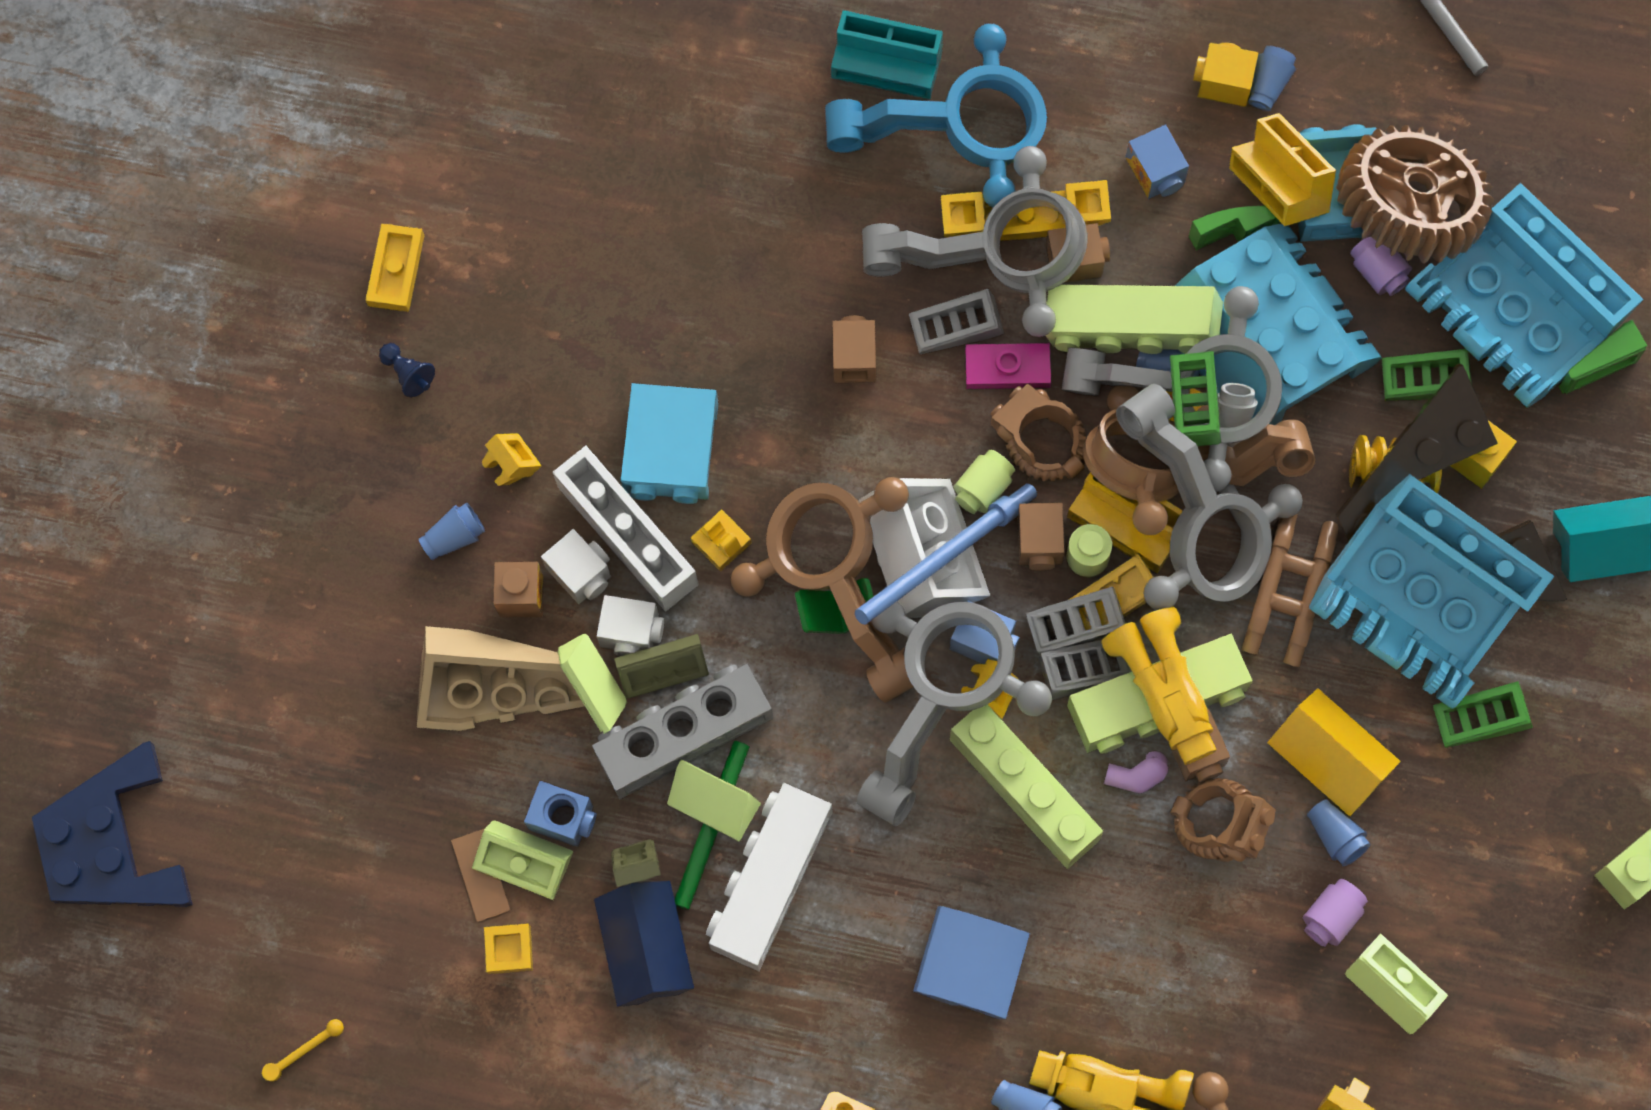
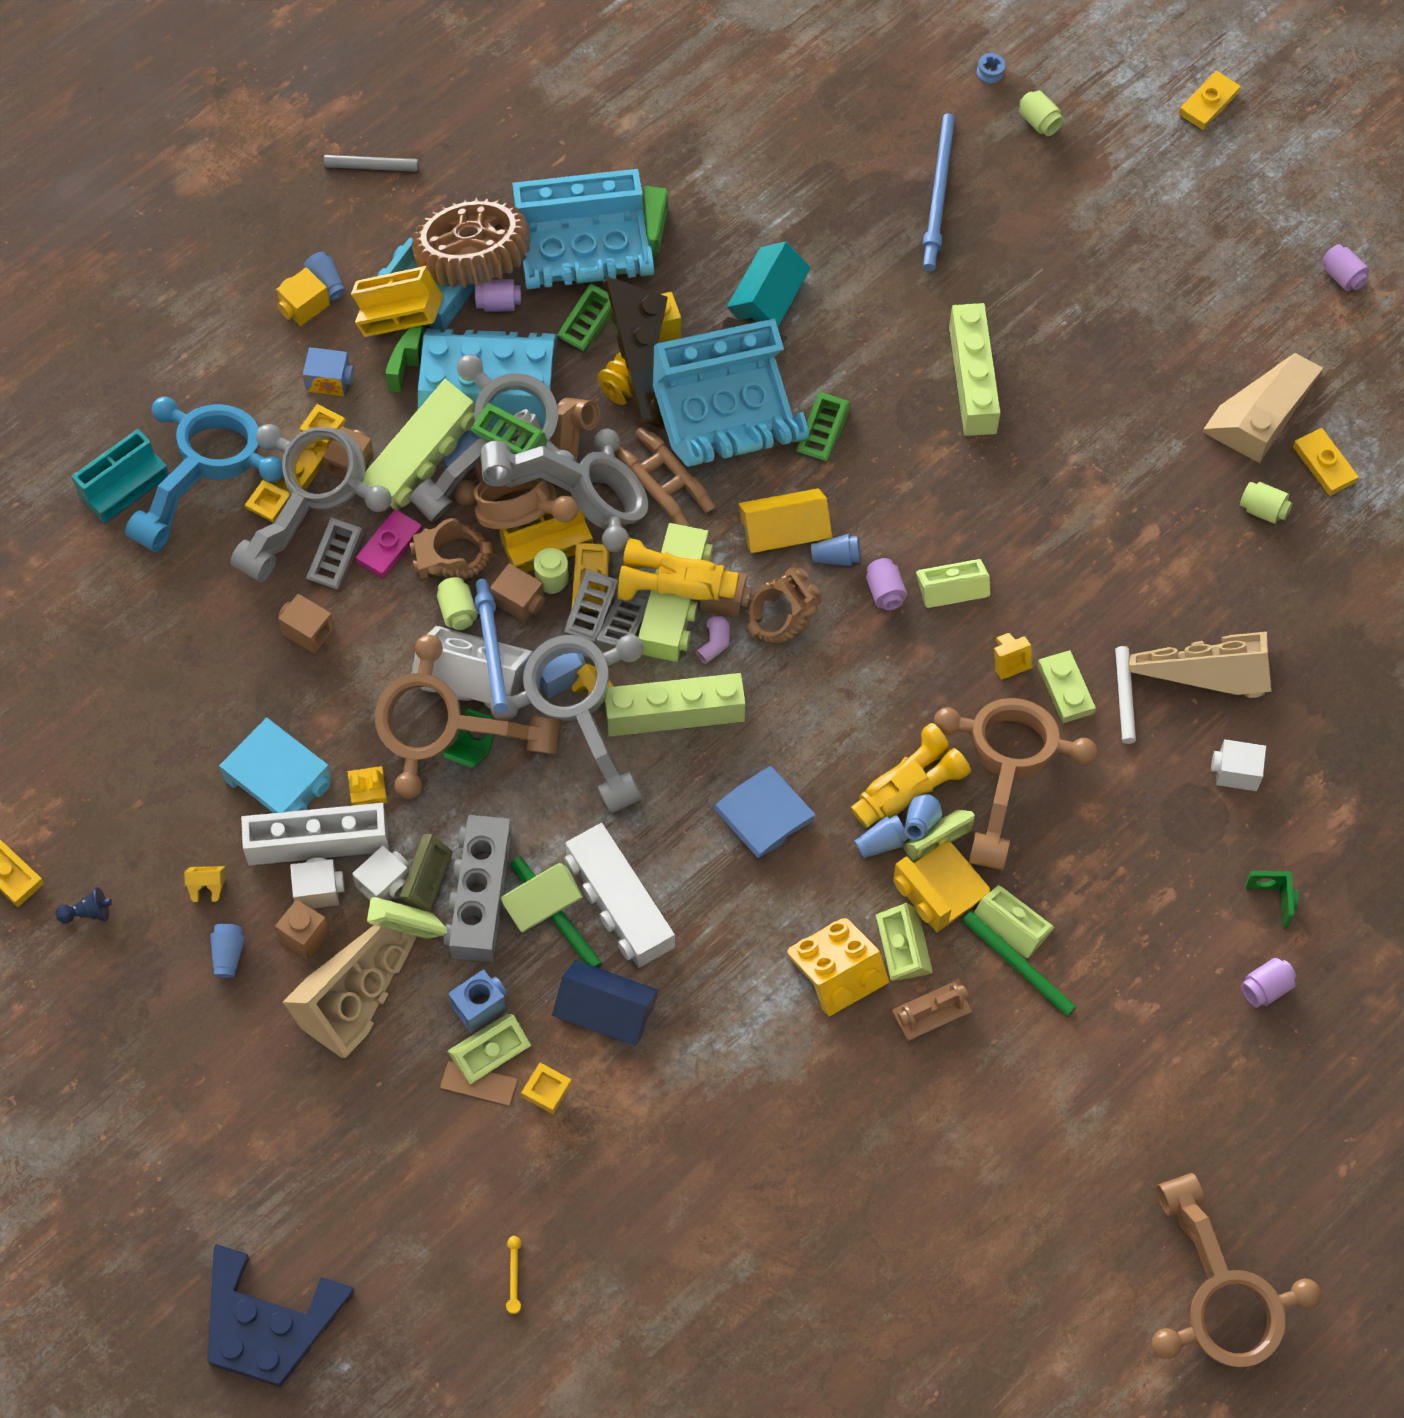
camera: 60 degrees left, 10 degrees down
olive plate [611,839,661,887] -> none

